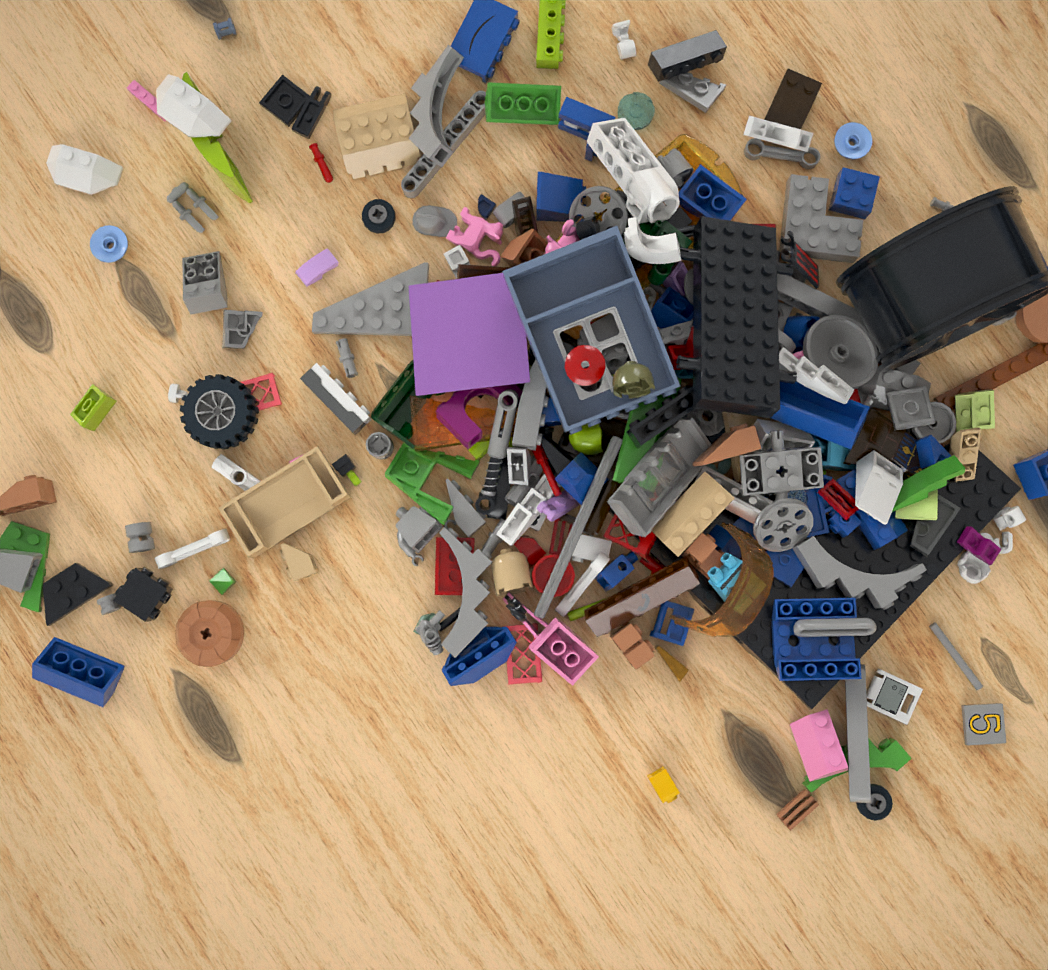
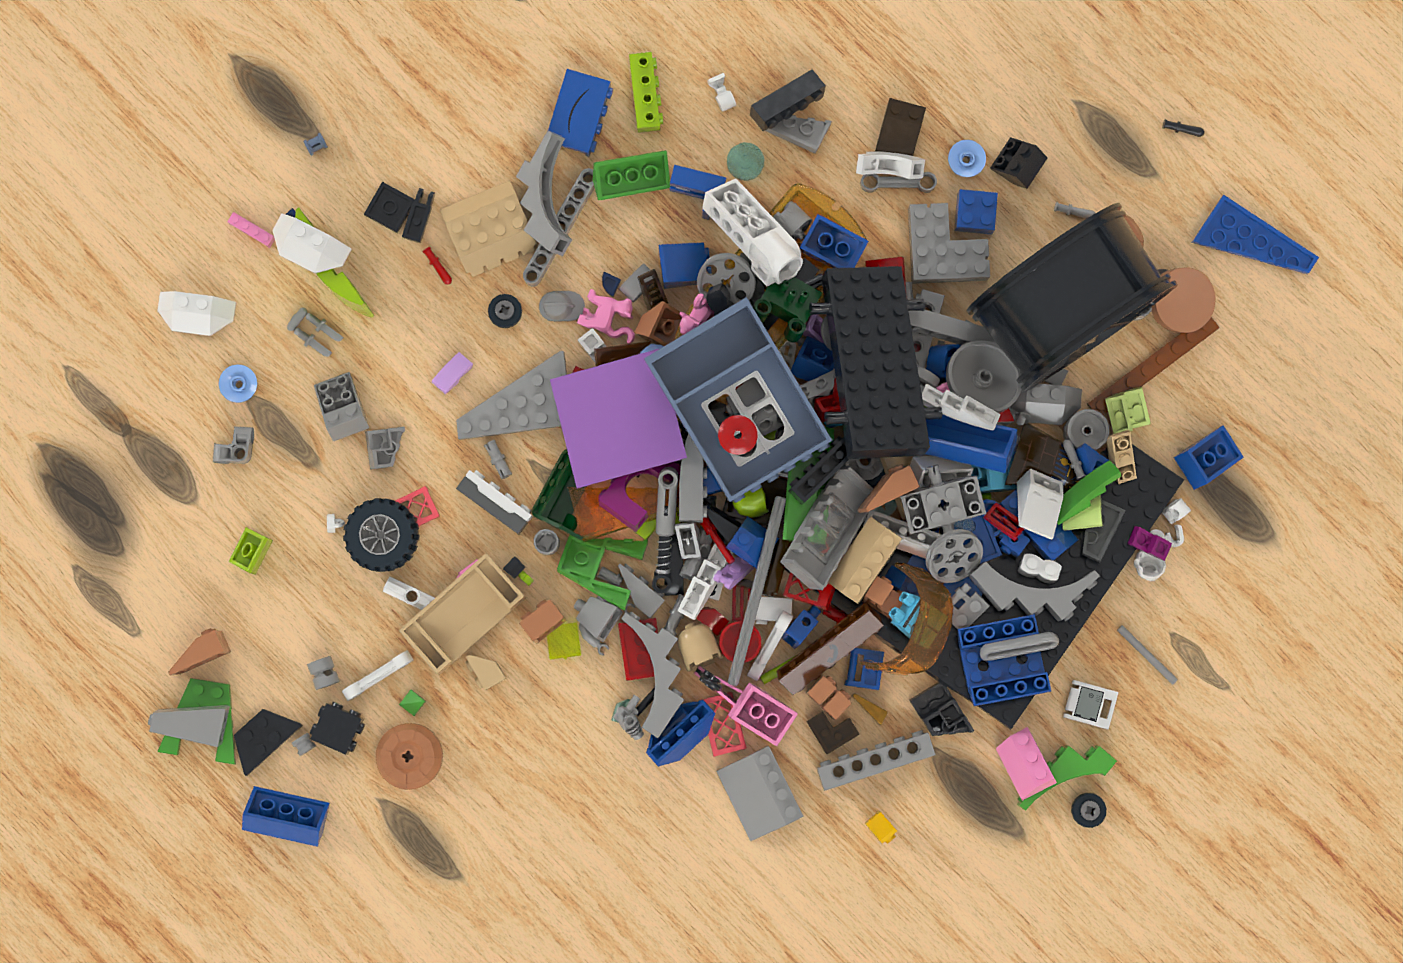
camera: 20 degrees left, 0 degrees up
olive cylinder [612,361,655,398] -> none
white arch [624,217,681,264] -> none
nougat tile [776,789,819,831] -> none
black flag [781,231,819,289] -> none
light grey beam [845,664,871,803] -> none
light grey tile [886,386,936,431] -> none
light grey tile [961,703,1006,745] -> none
none -> light grey piece [213,426,254,464]
none -> nougat brick [519,600,567,644]
none -> clear neon green piece [547,622,581,660]
none -> light grey pin [597,567,623,587]
none -> light grey slope [716,746,804,841]
none -> dark brown plate [806,711,860,755]
none -> light grey brick [817,730,935,791]
none -> black slope [909,682,974,736]
none -> light grey plate [939,583,990,629]
none -> black slope [990,137,1048,189]
none -> white brick [1018,554,1062,584]
none -> light grey piece [1063,439,1086,480]

